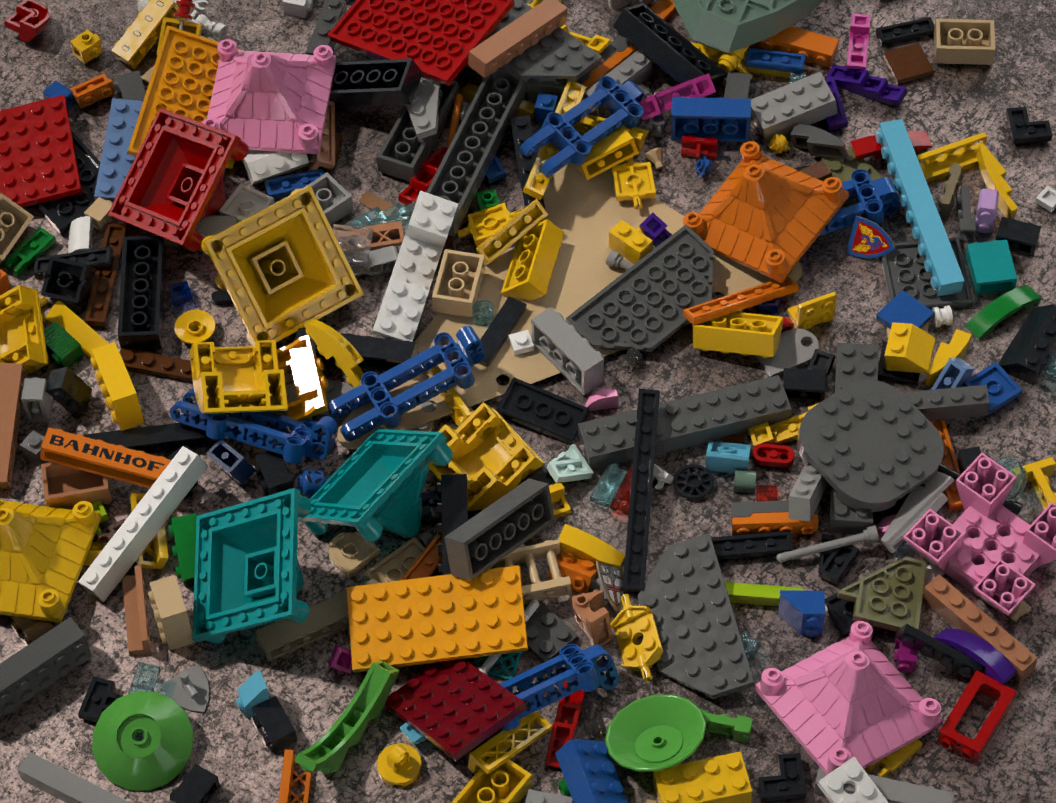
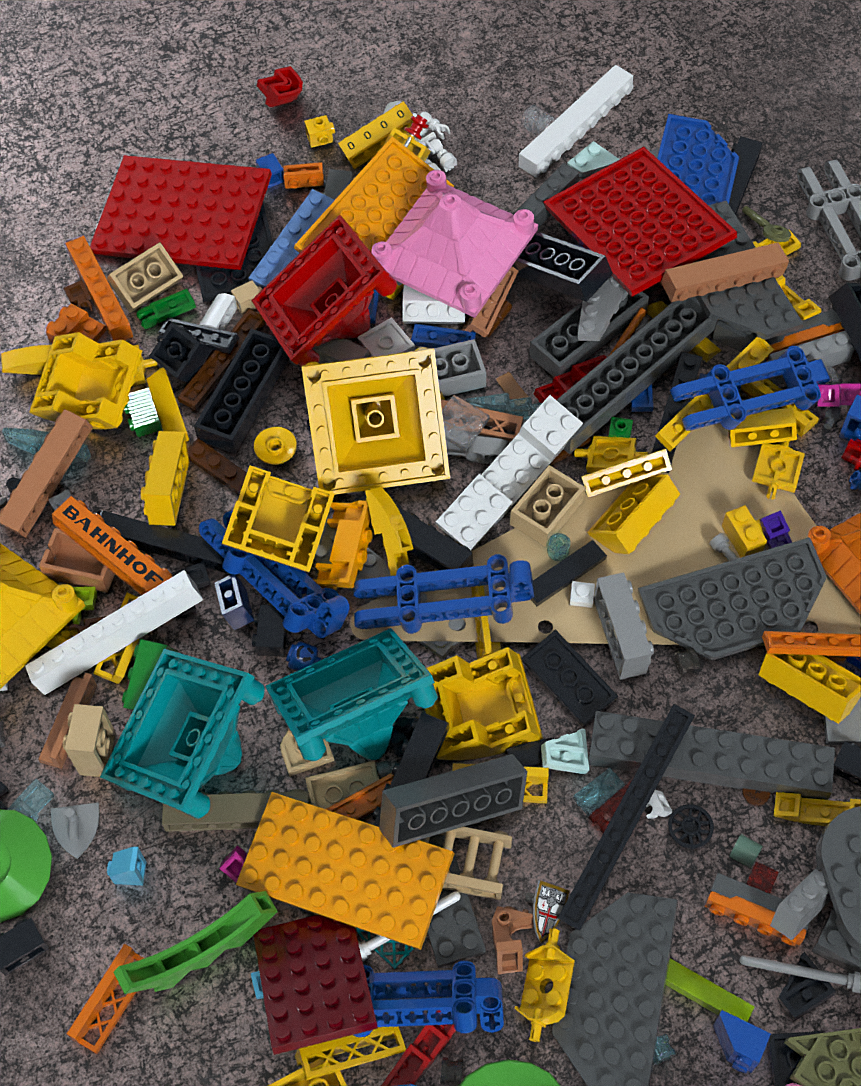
camera: 25 degrees right, 5 degrees up
light grey brick [21,377,52,422] -> none
black brick [45,367,92,413] -> none
clear blue plate [168,281,193,306] -> none
black brick [251,696,298,752] -> none
yellow tile [377,743,422,787] -> none
blue brick [535,93,558,123] -> none
orange bracket [548,552,598,593] -> none
yellow slope [558,524,625,566] -> none
bright pink brick [585,387,618,411] -> none
tan rock [645,148,664,170] -> none
medium azure slope [706,441,751,474] -> none
black plate [711,531,793,560] -> none
red plate [752,443,795,468] -> none

